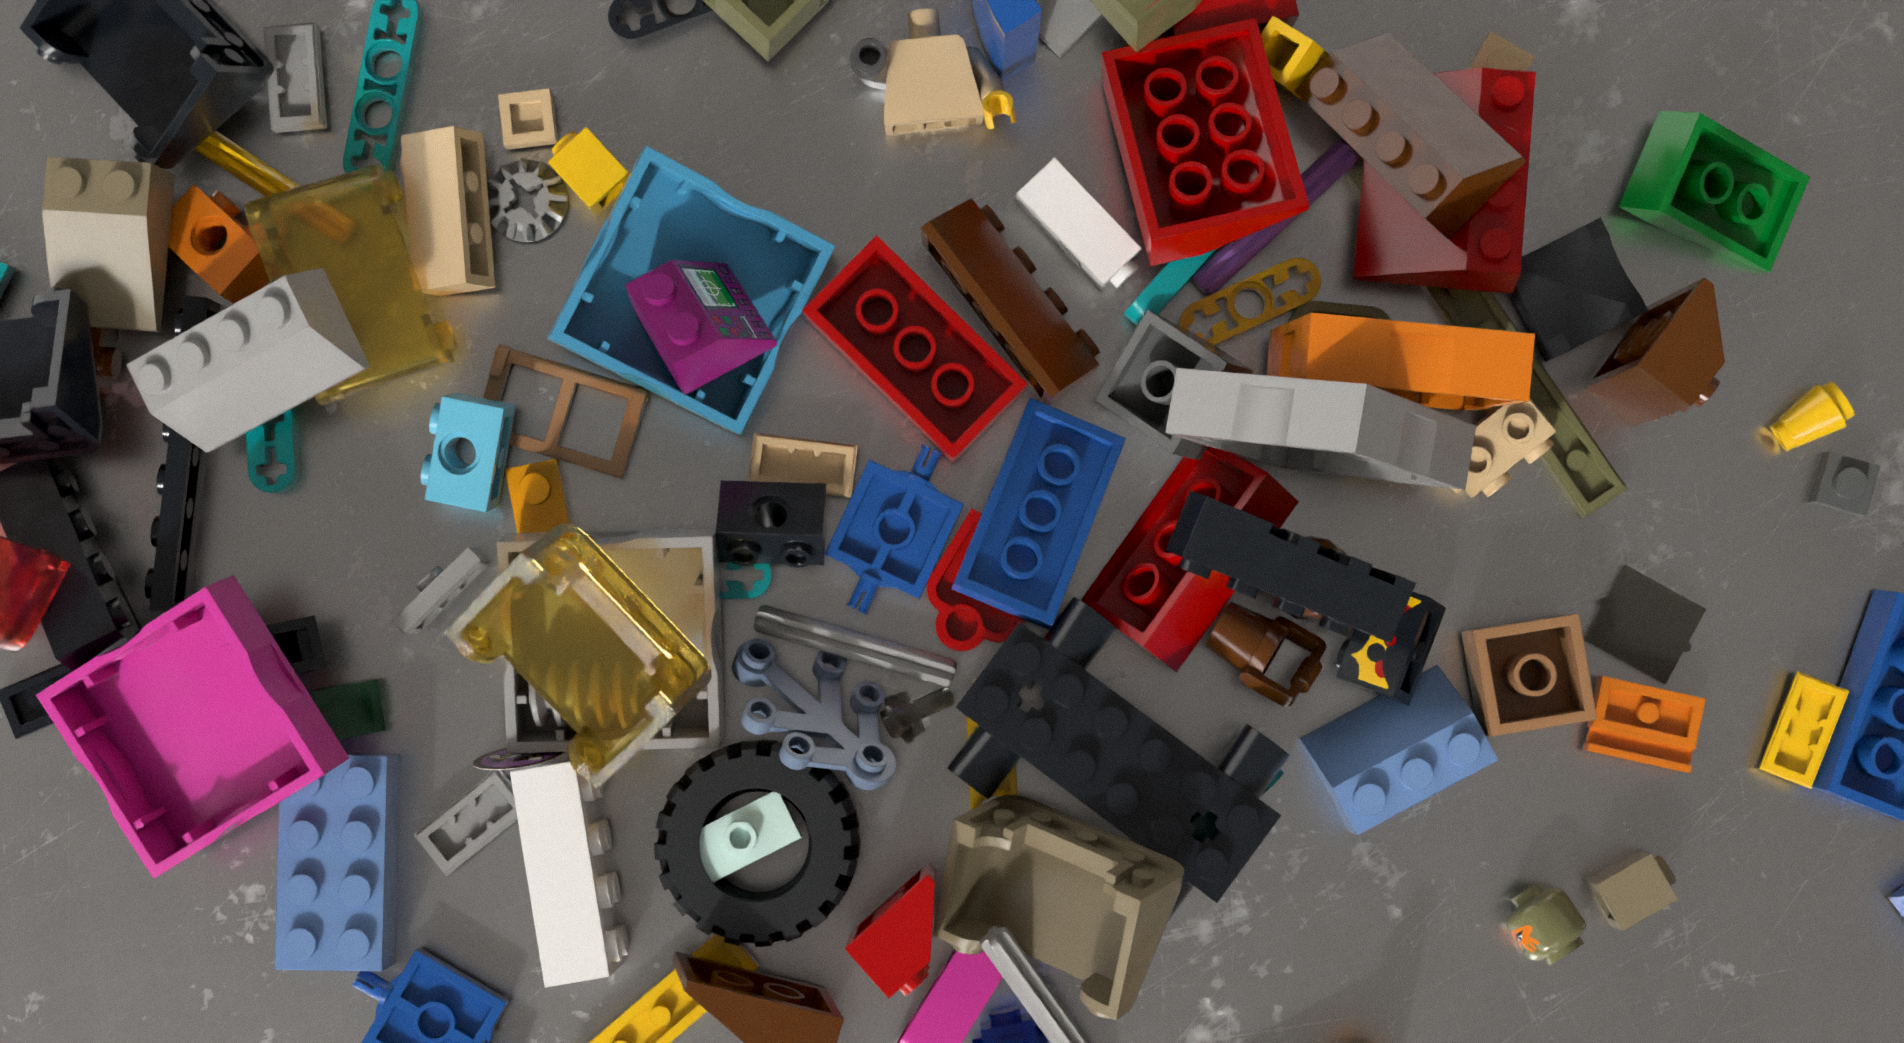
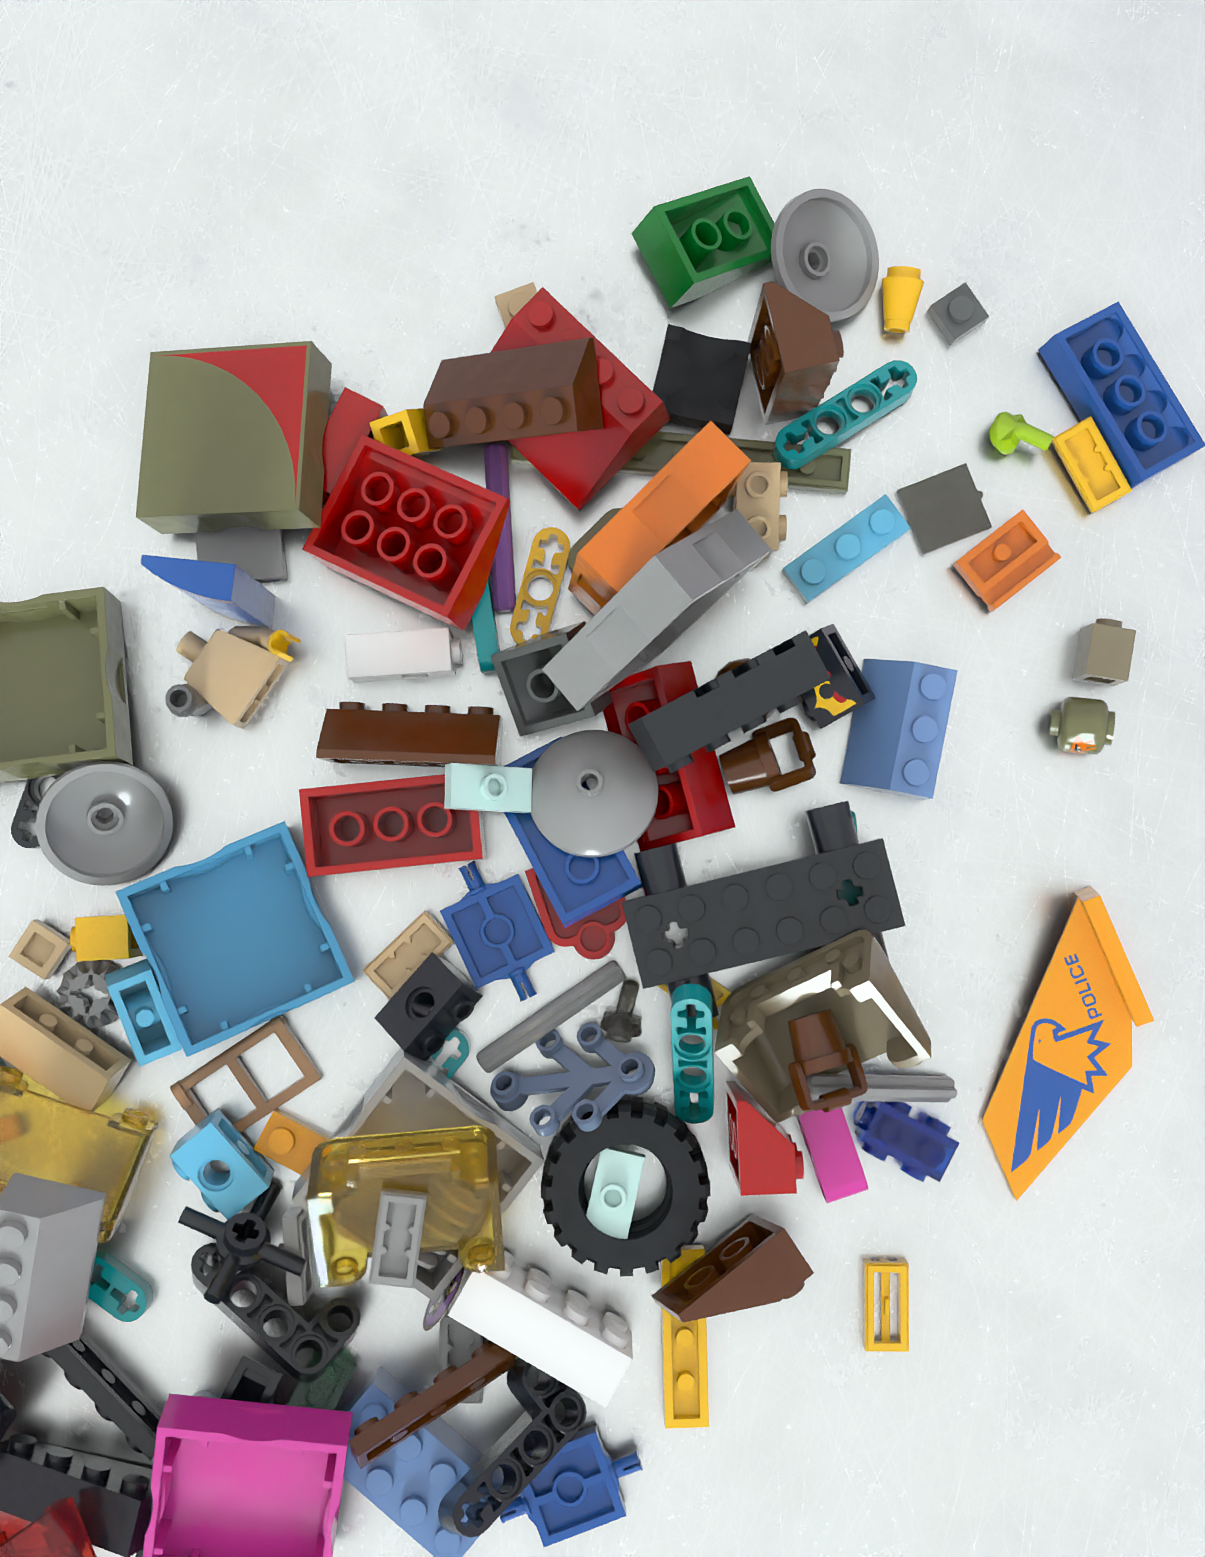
camera: 50 degrees left, 0 degrees up
magenta slope [625,260,778,395] -> none
medium nougat brick [1461,614,1597,737] -> none
none -> light grey dish [36,761,173,886]
none -> medium azure brick [105,958,182,1067]
none -> black bar [178,1182,308,1305]
none -> black beam [191,1243,361,1383]
none -> reddish brown plate [349,1341,516,1469]
none -> light grey plate [368,1187,427,1288]
none -> black beam [438,1358,587,1538]
none -> light aqua plate [444,763,532,813]
none -> light grey dish [530,730,658,857]
none -> teal beam [670,983,715,1124]
none -> light grey dish [771,189,879,322]
none -> teal beam [773,360,917,469]
none -> medium azure plate [782,494,911,605]
none -> reddish brown piece [788,1009,868,1113]
none -> lime plate [990,411,1054,455]

